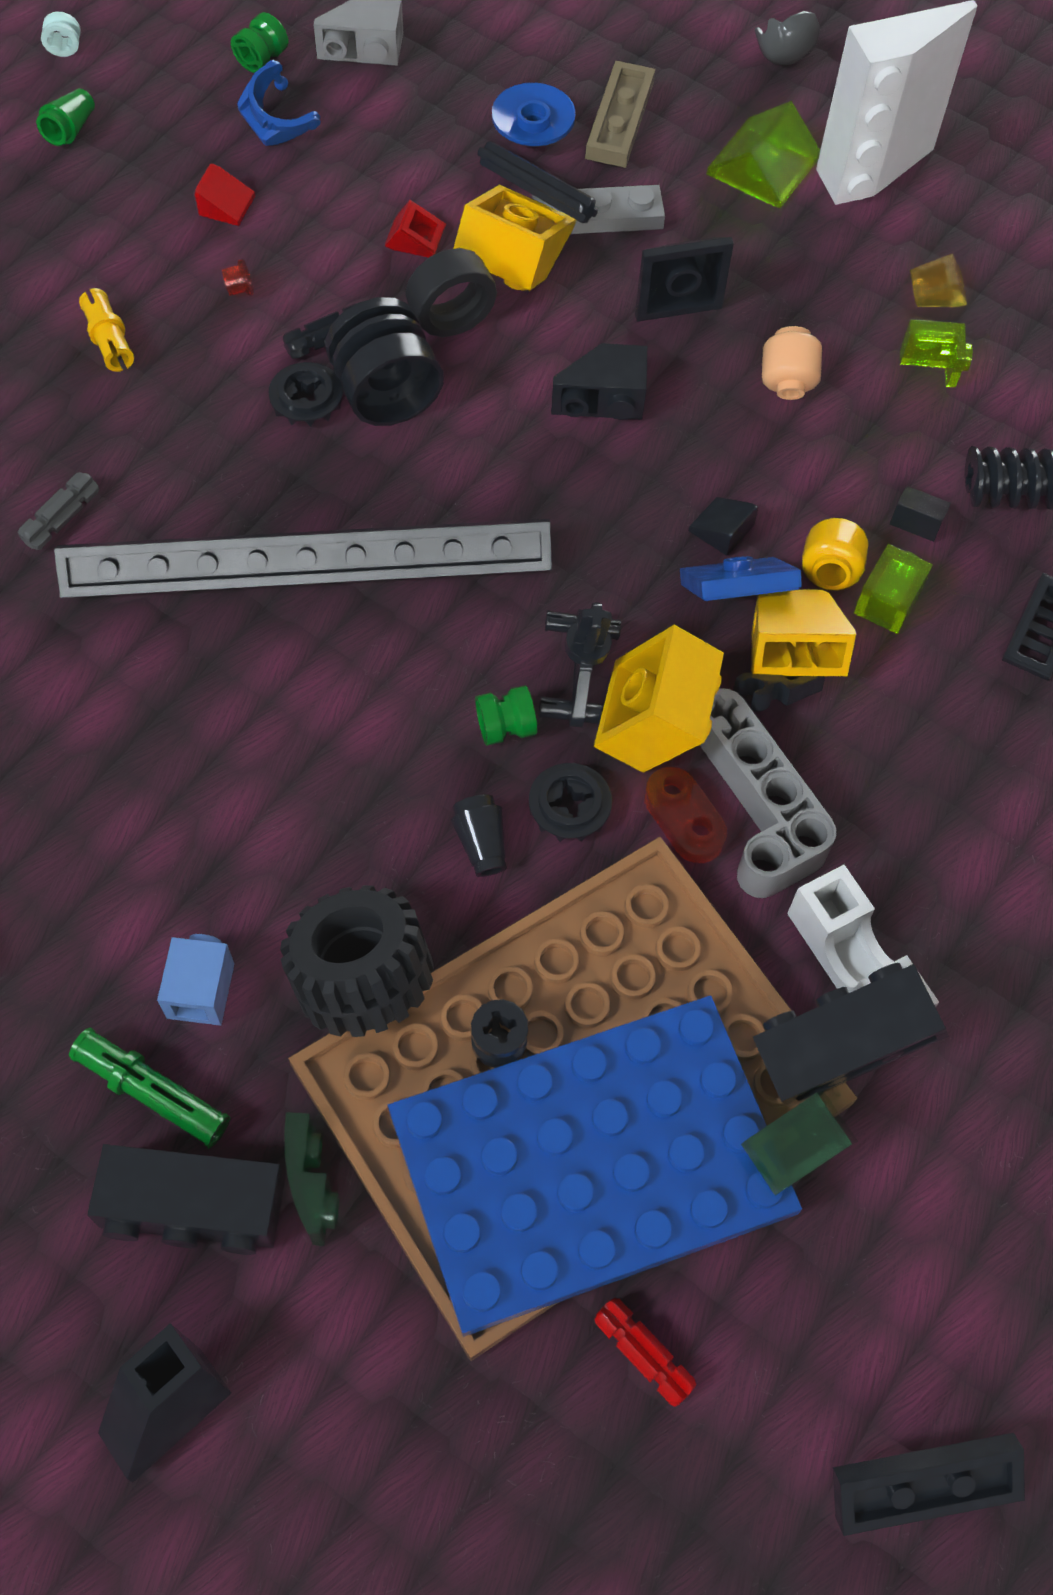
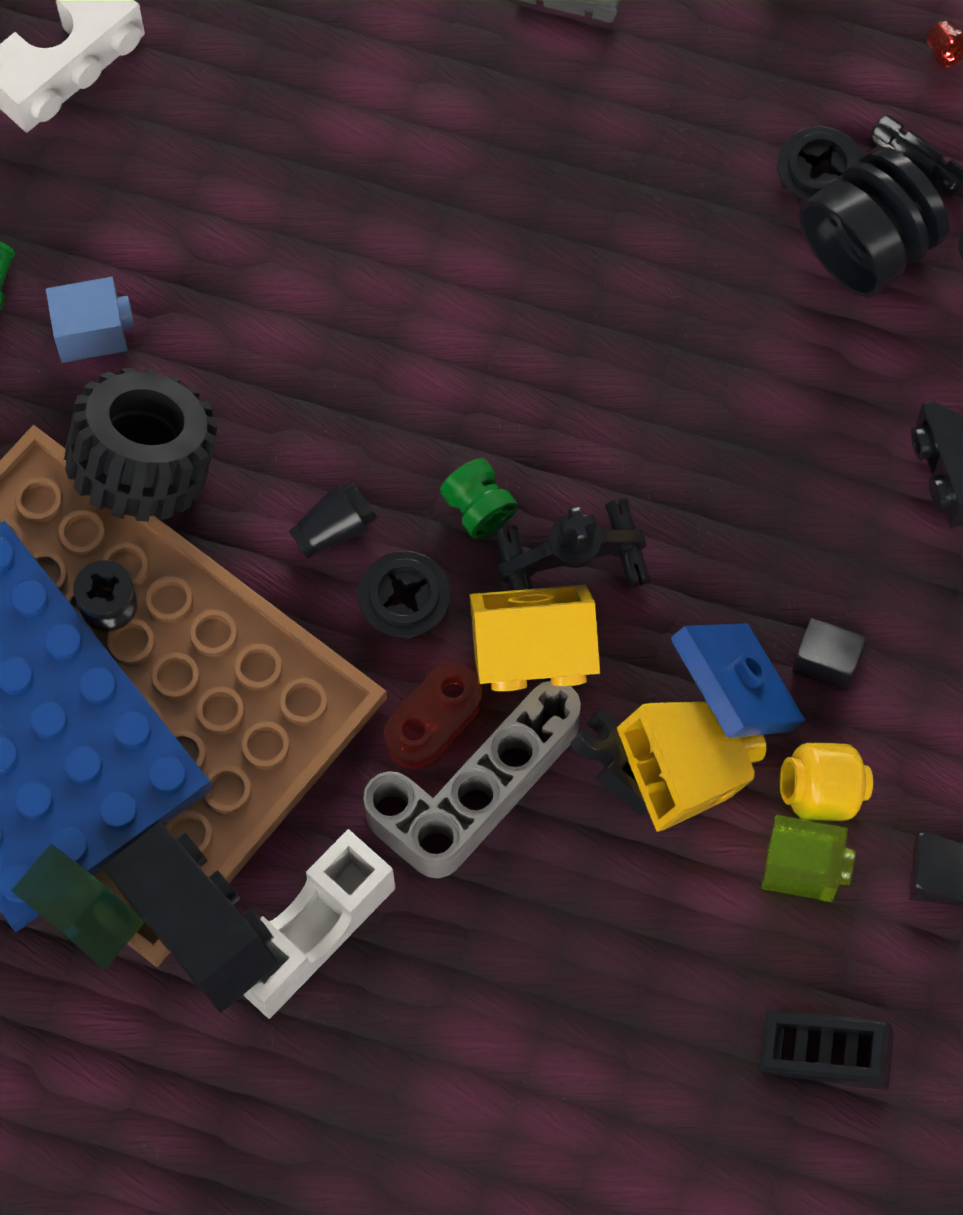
camera: 75 degrees right, 5 degrees up
plate [54,519,552,598] -> none

